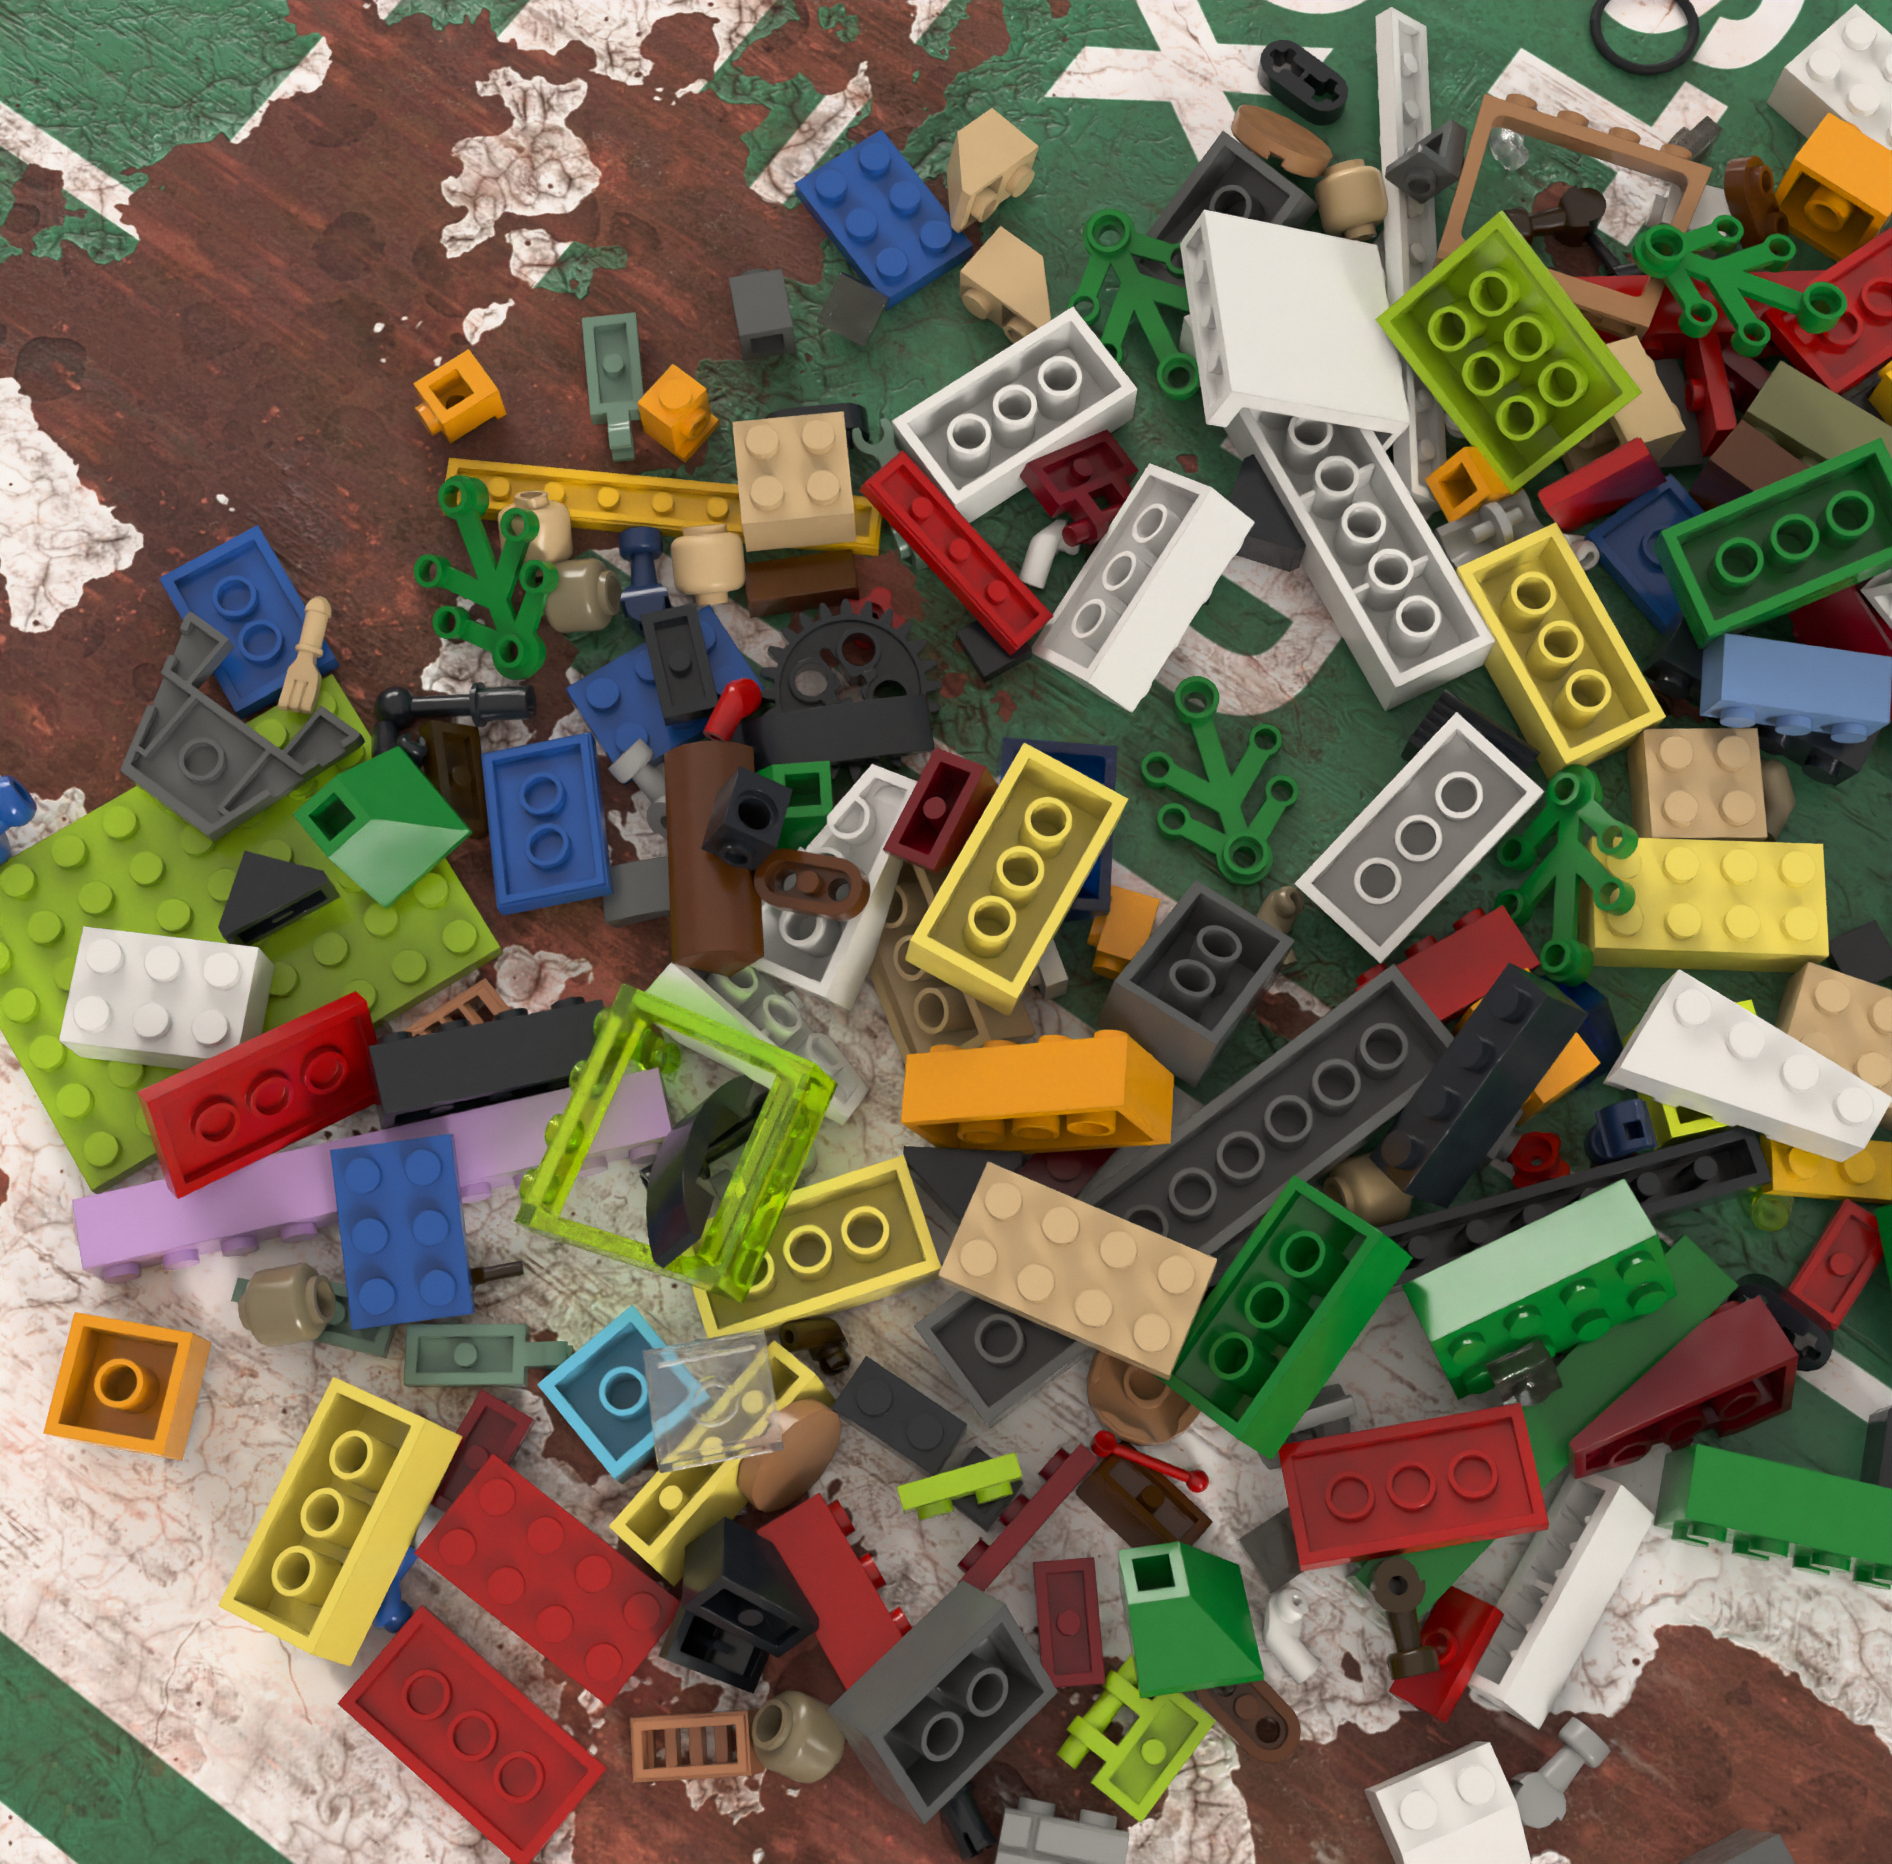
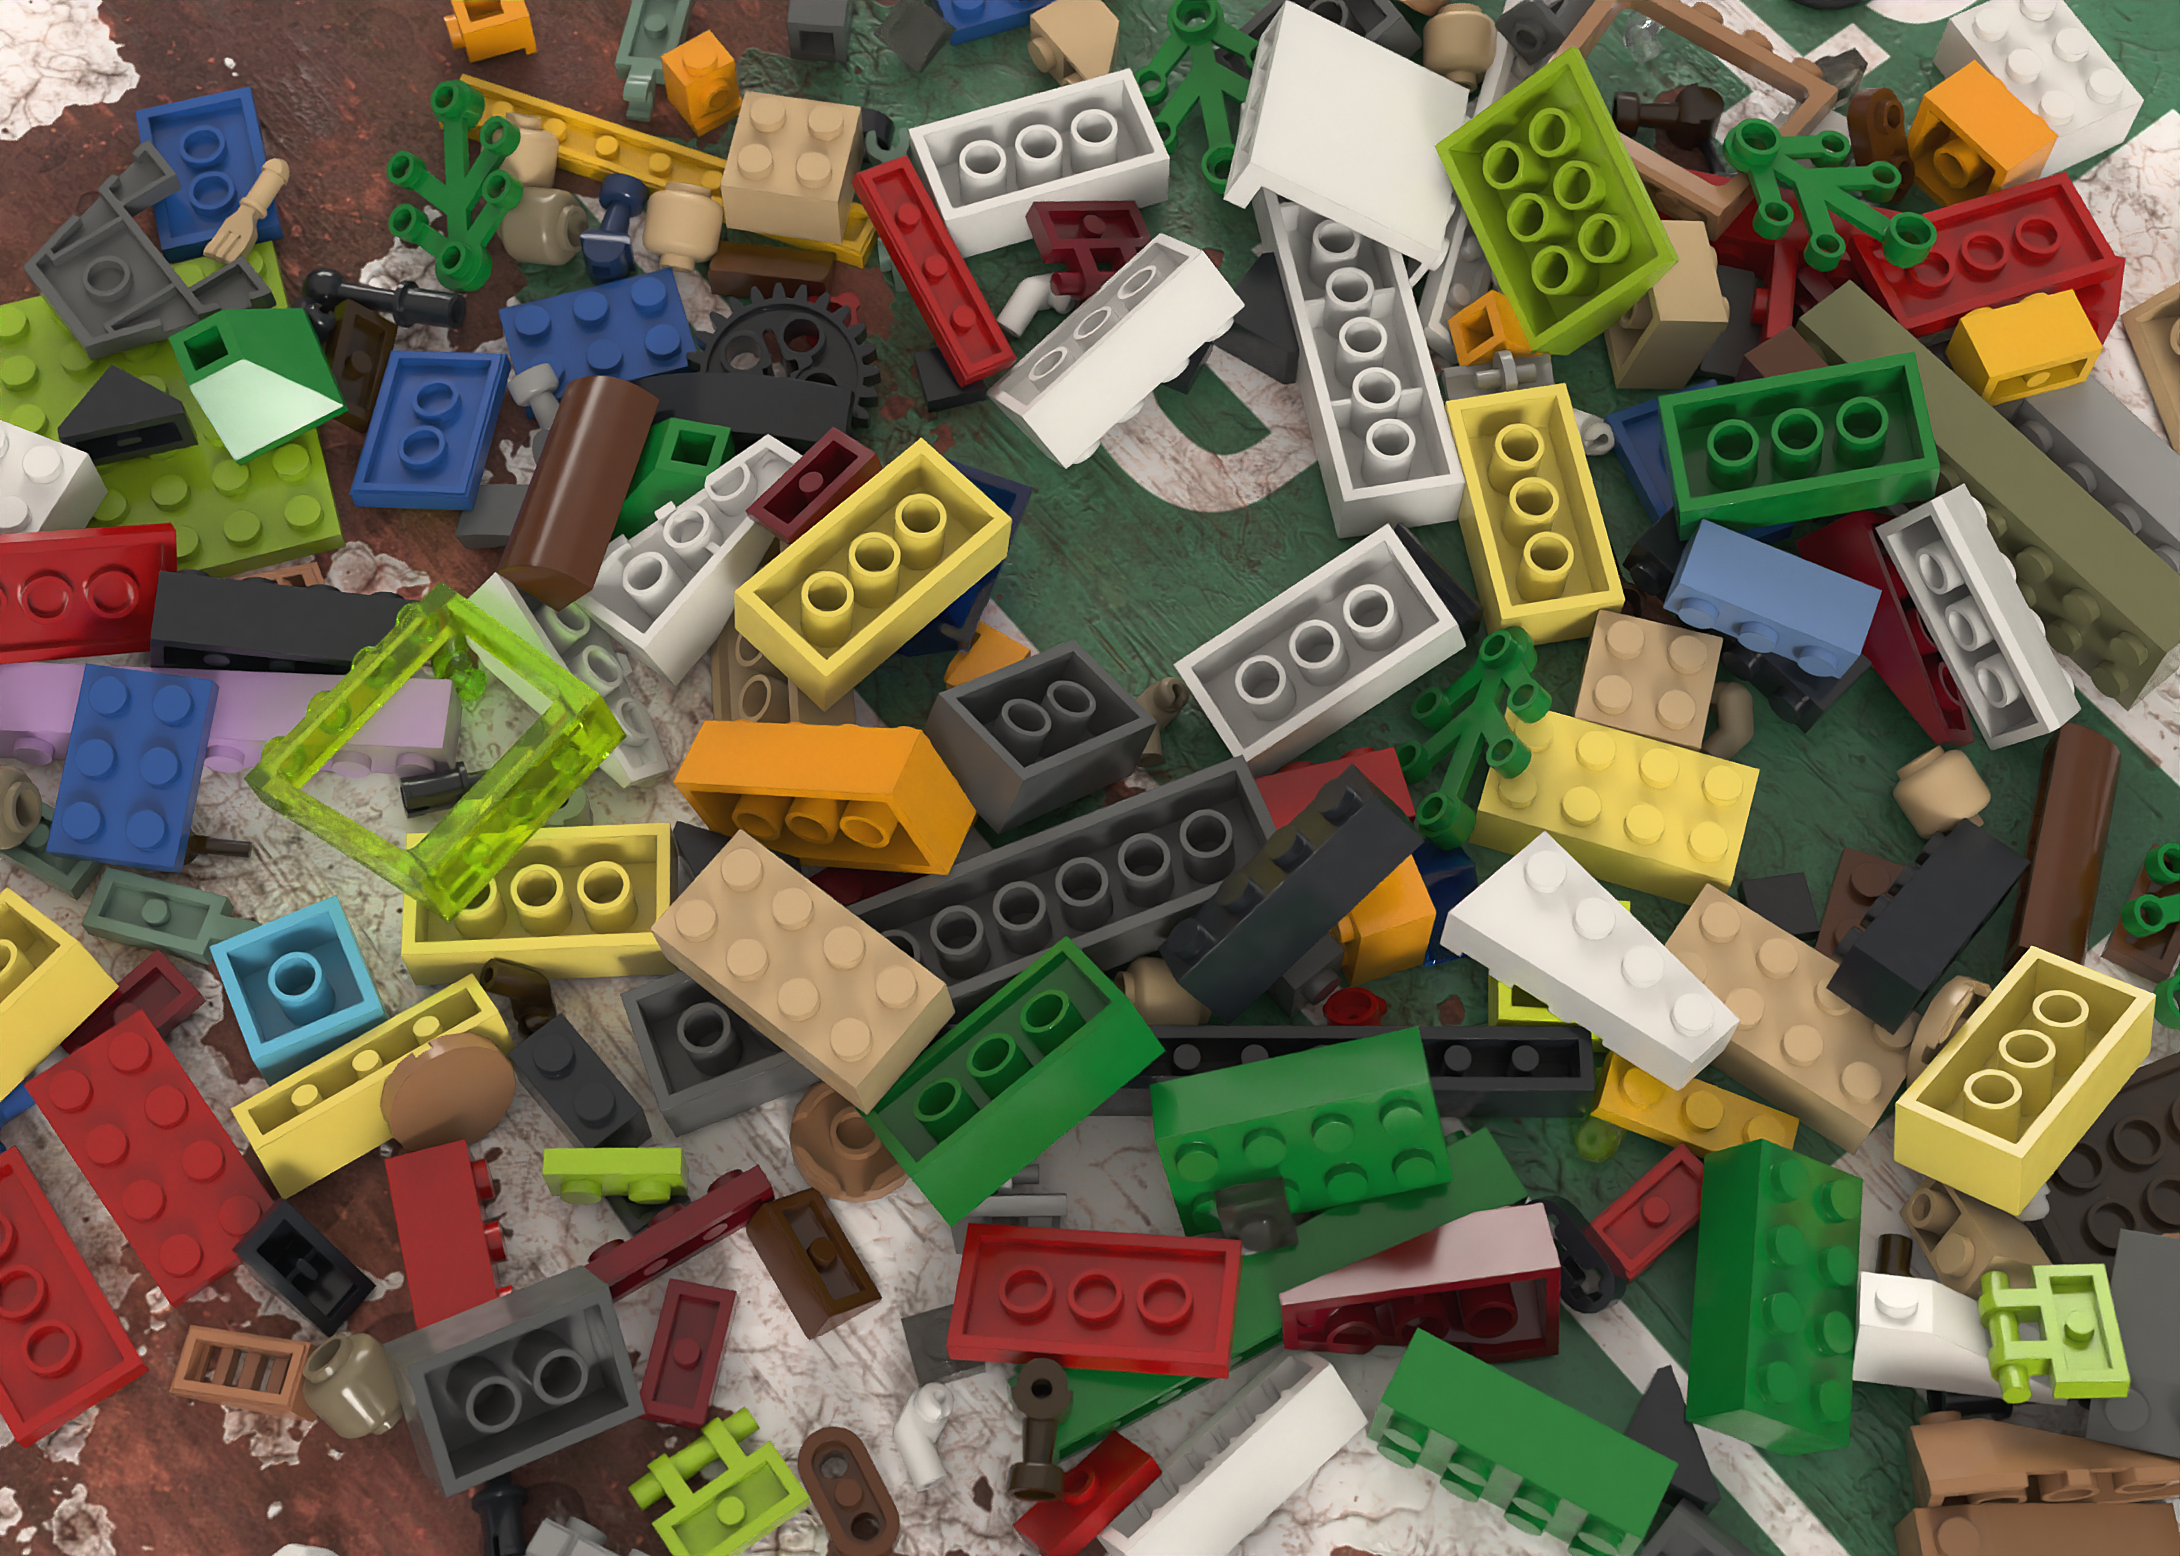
camera: 15 degrees right, 10 degrees down
black plate [640,603,718,726] -> none
clear tile [642,1328,784,1473] -> none
black slope [646,1075,754,1268] -> none
black slope [682,1517,819,1658] -> none
black brick [701,766,793,872] -> none
red arm [703,678,762,741] -> none
reddish brown plate [754,848,871,921] -> none
white plate [1028,940,1068,1001] -> none
red hinge [1090,1430,1209,1493] -> none
green slope [1118,1541,1264,1698] -> none
green plant [1140,676,1299,887] -> none
red tile [1538,437,1667,534] -> none
dark blue leg [1584,1099,1658,1166] -> none

